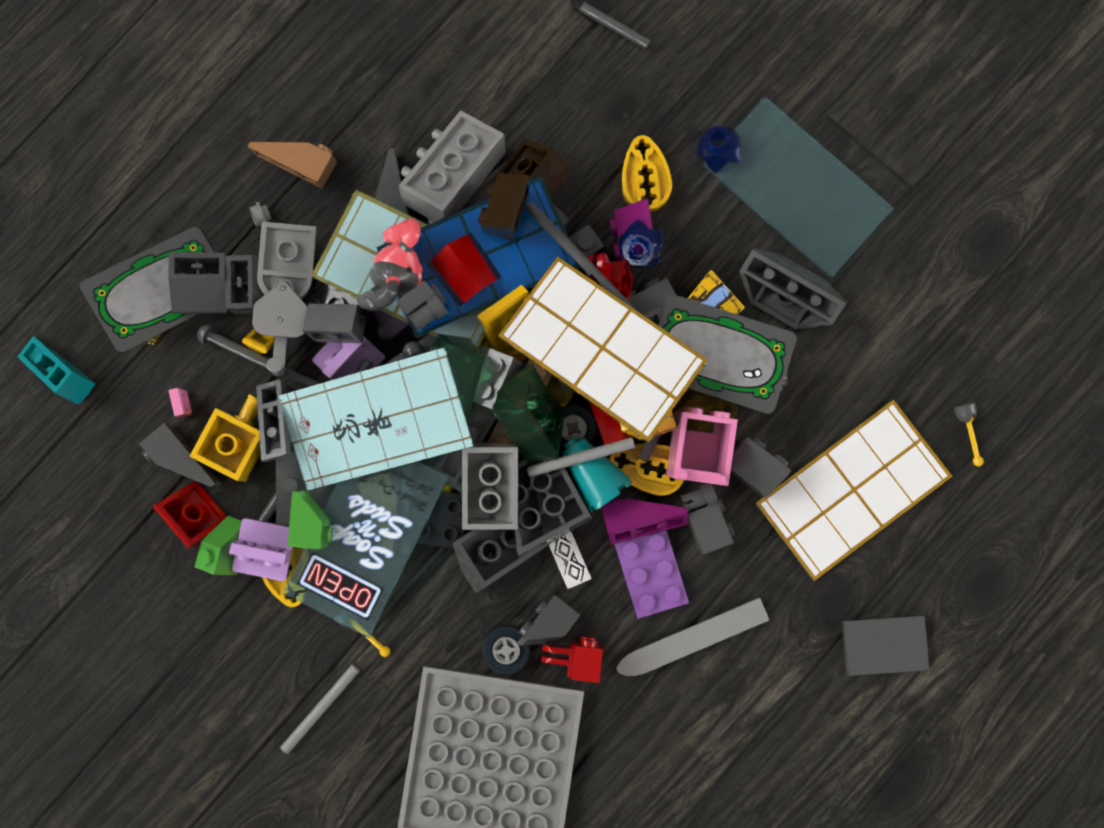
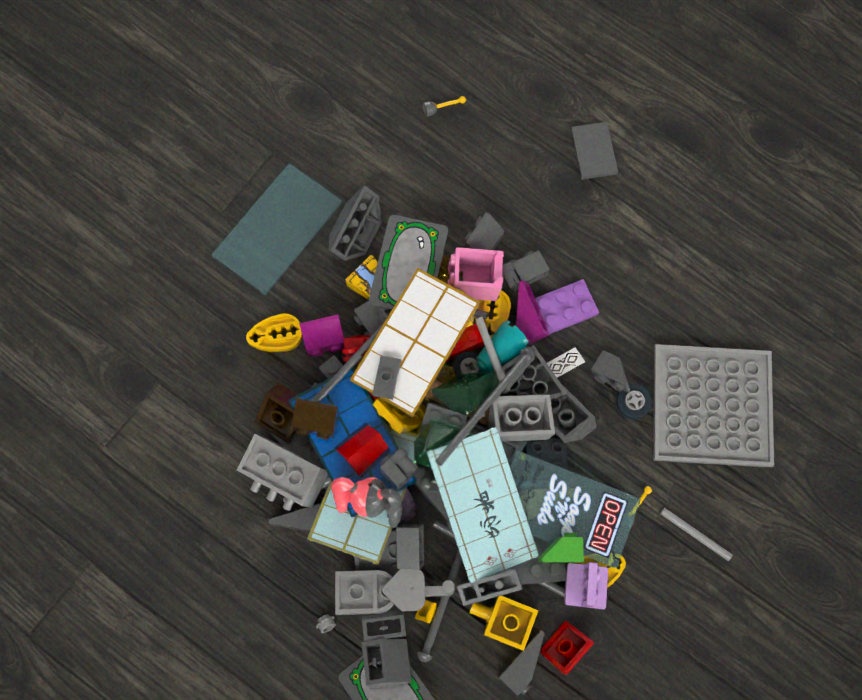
camera: 100 degrees left, 10 degrees down
bright pink tile [169,388,192,418] -> none
bright green slope [195,516,242,575] -> none
medium nougat slope [248,142,337,189] -> none
lavender bracket [312,336,386,380] -> none
red brick [541,636,603,683] -> none
dark grey bar [580,2,651,49] -> none
light grey piece [616,598,769,676] -> none
clear blue piece [619,219,665,268] -> none
clear blue piece [696,125,742,173] -> none
white piece [755,400,953,581] -> none
none -> dark grey plate [372,355,402,400]
none -> dark grey bar [435,348,535,466]

